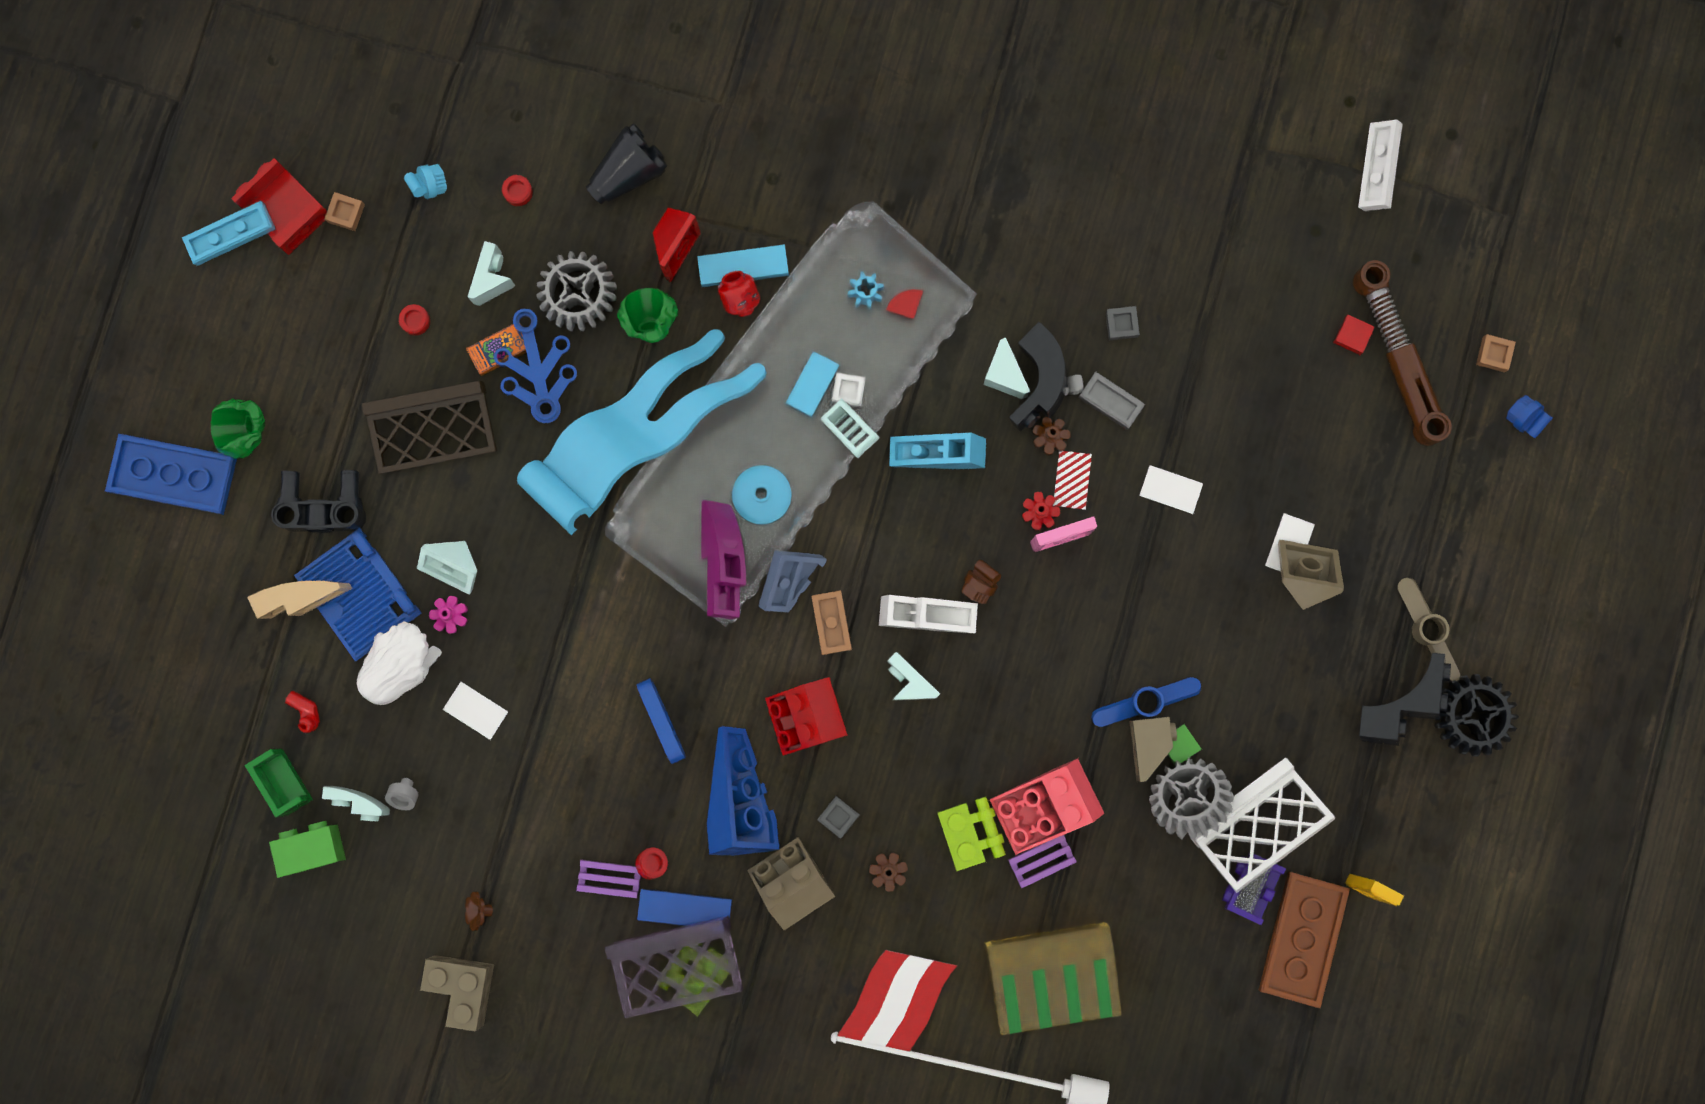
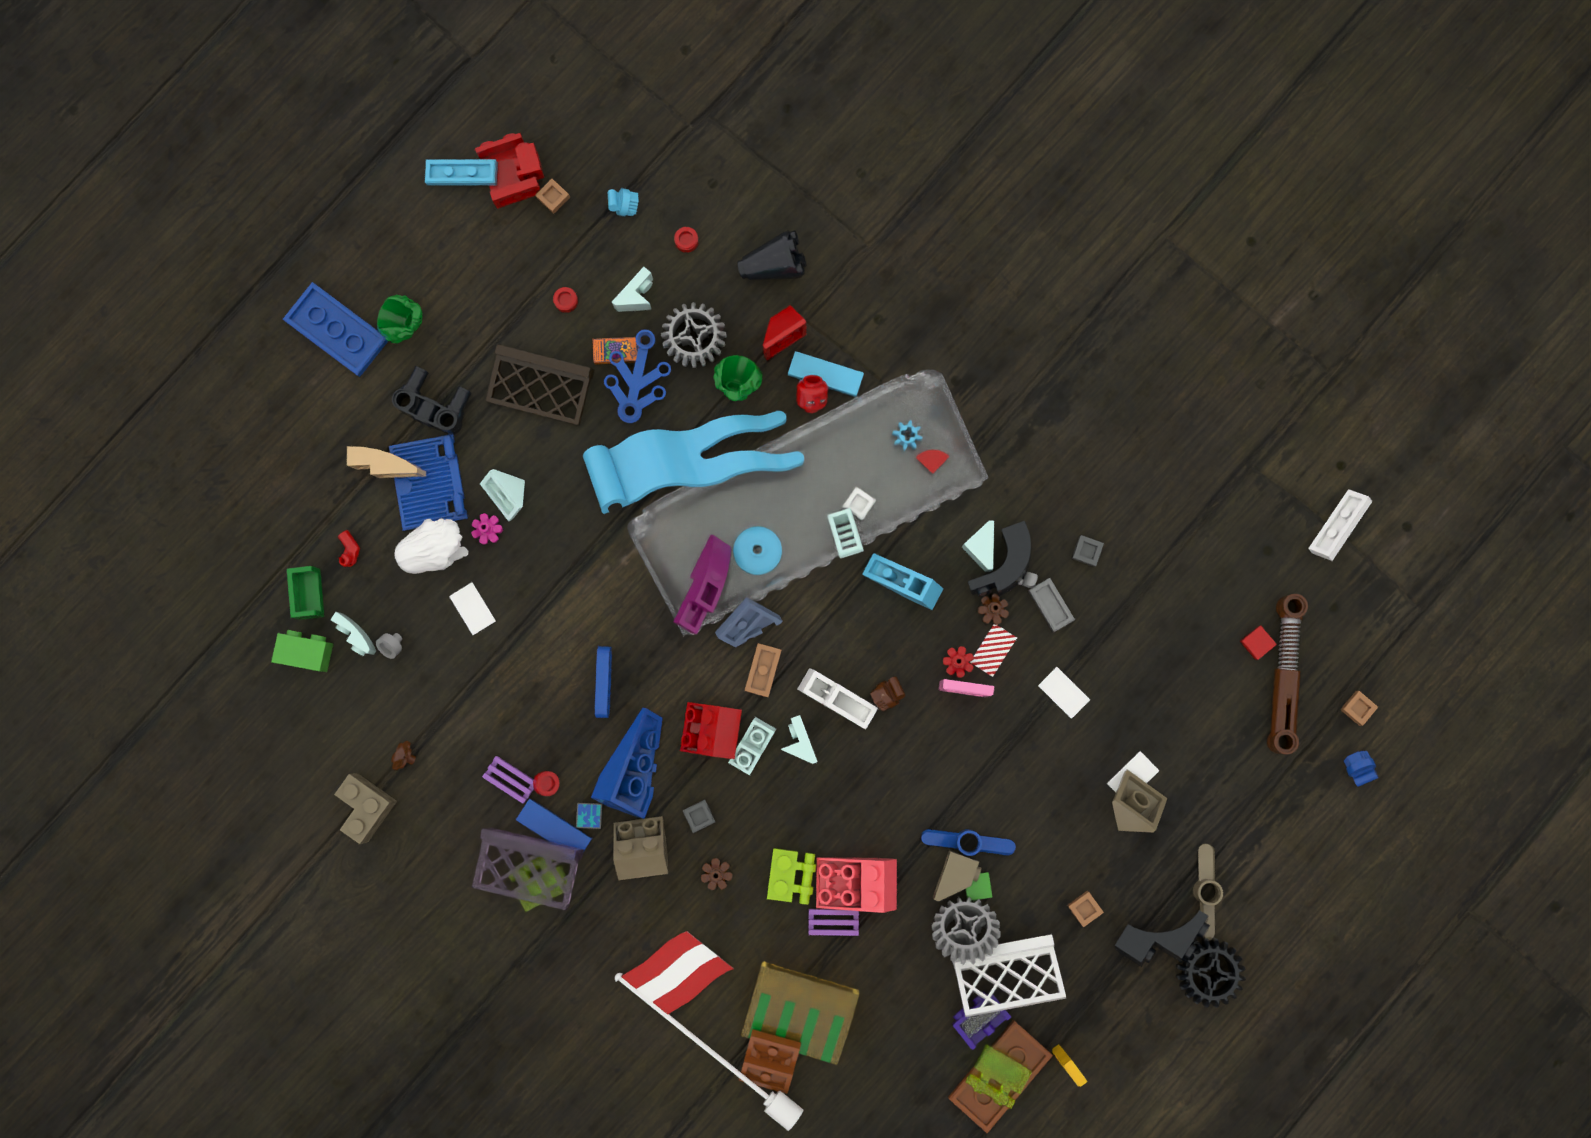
camera: 25 degrees right, 0 degrees up
medium azure tile [786,351,840,418] -> none
none -> red brick [513,143,544,181]
none -> tile [576,802,603,829]
none -> light aqua slope [728,717,776,775]
none -> dark orange slope [739,1029,801,1094]
none -> clear neon green plate [966,1044,1032,1109]
none -> medium nougat plate [1067,891,1104,927]

